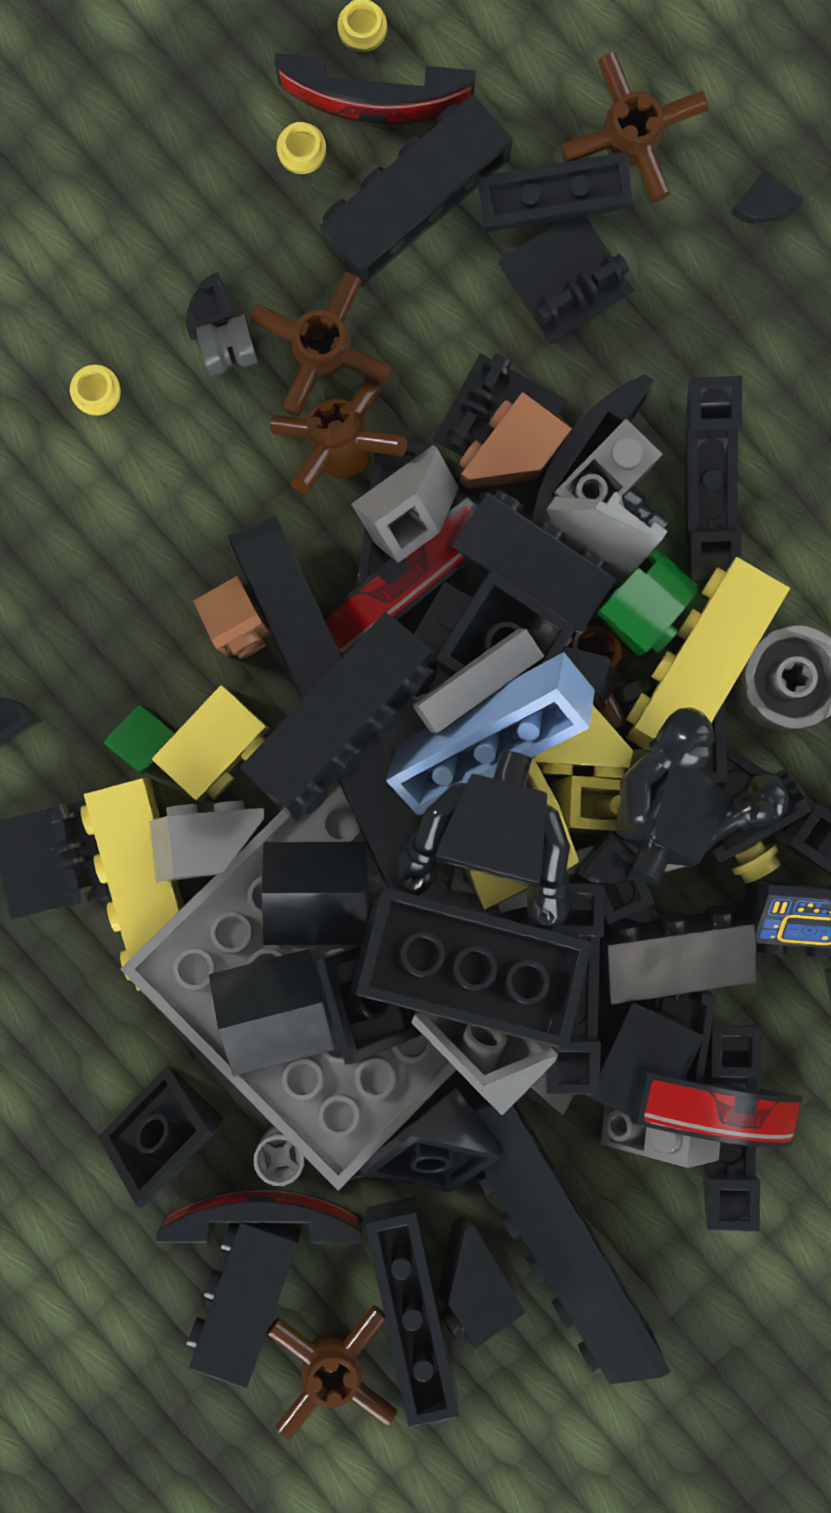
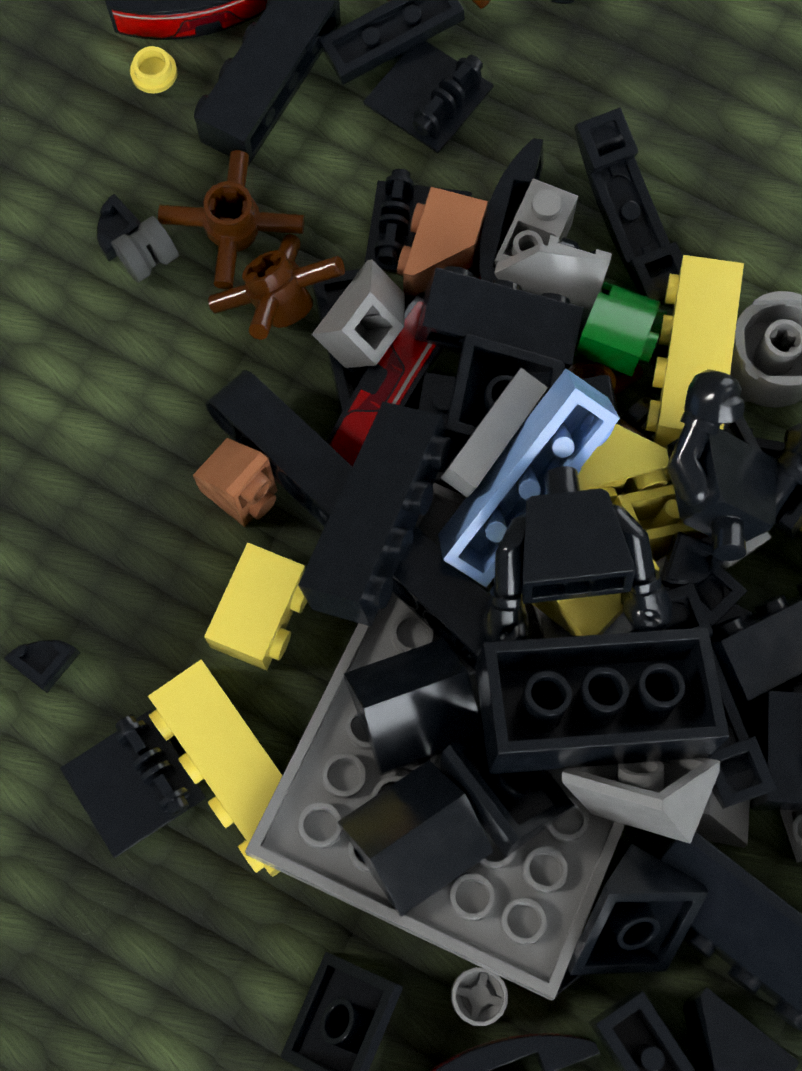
camera: 20 degrees left, 15 degrees down
light yellow plate [70,365,121,416] -> none
green slope [103,705,175,774] -> none
light grey slope [150,801,264,882] -> none

